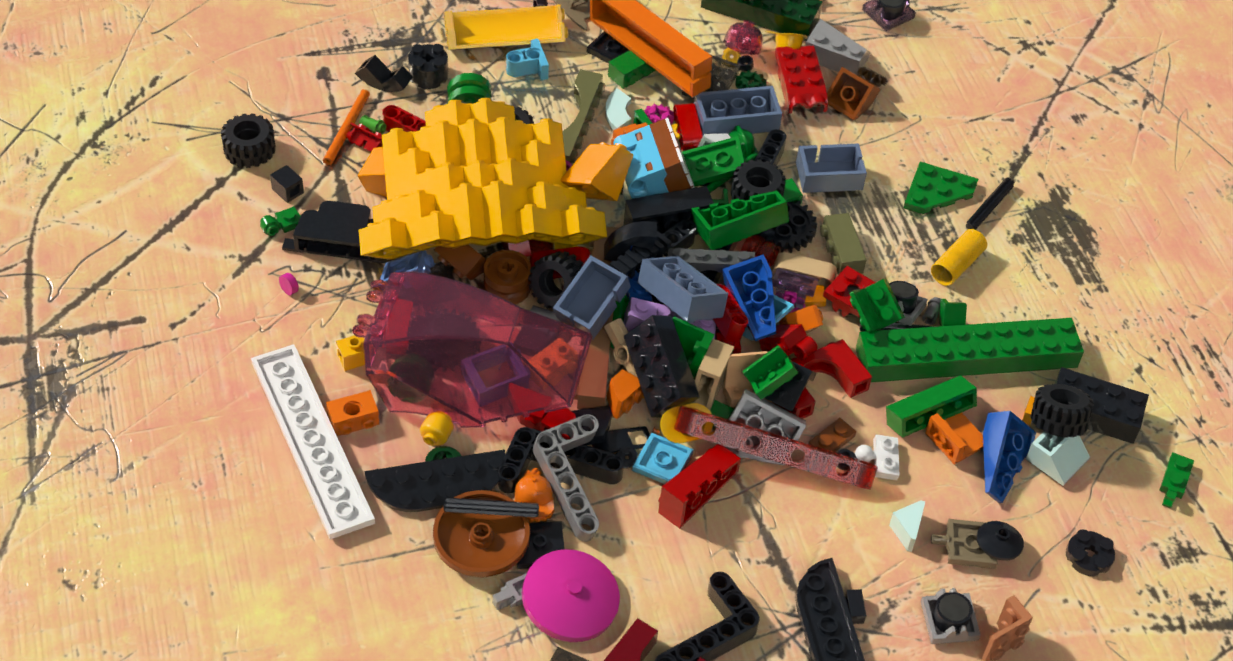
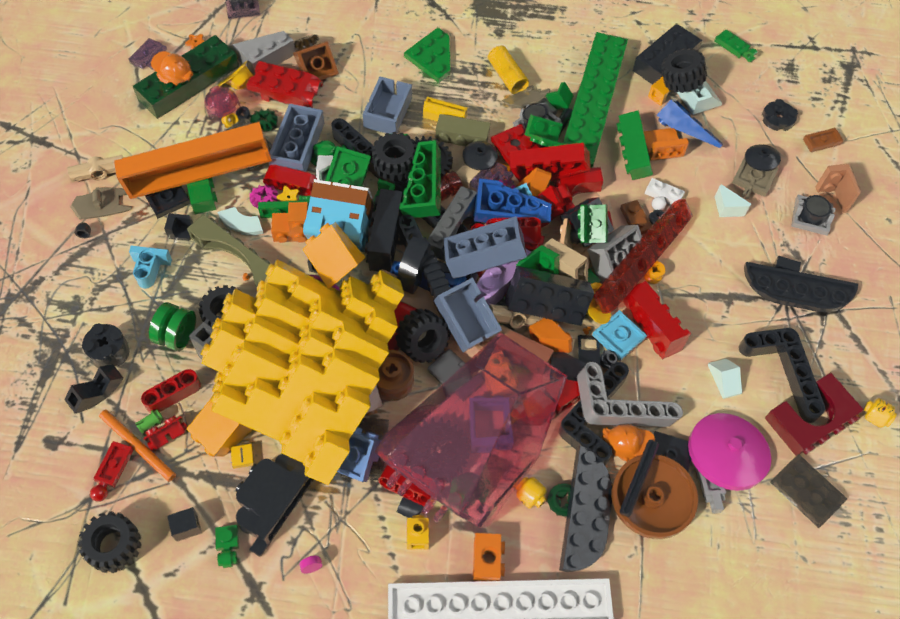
camera: 65 degrees left, 10 degrees up
yellow cylinder [444,4,568,50] -> none
black axle [966,177,1015,230] -> none
none -> red plate [90,441,134,502]
none -> black panel [164,213,193,241]
none -> yellow tile [231,444,254,469]
none -> yellow piece [423,97,468,122]
none -> black dish [462,141,498,171]
none -> dark tan shield [502,85,550,109]
none -> red wedge [510,143,591,182]
none -> light orange wheel [644,261,665,284]
none -> light aqua slope [707,359,742,399]
none -> dark orange plate [803,128,844,152]

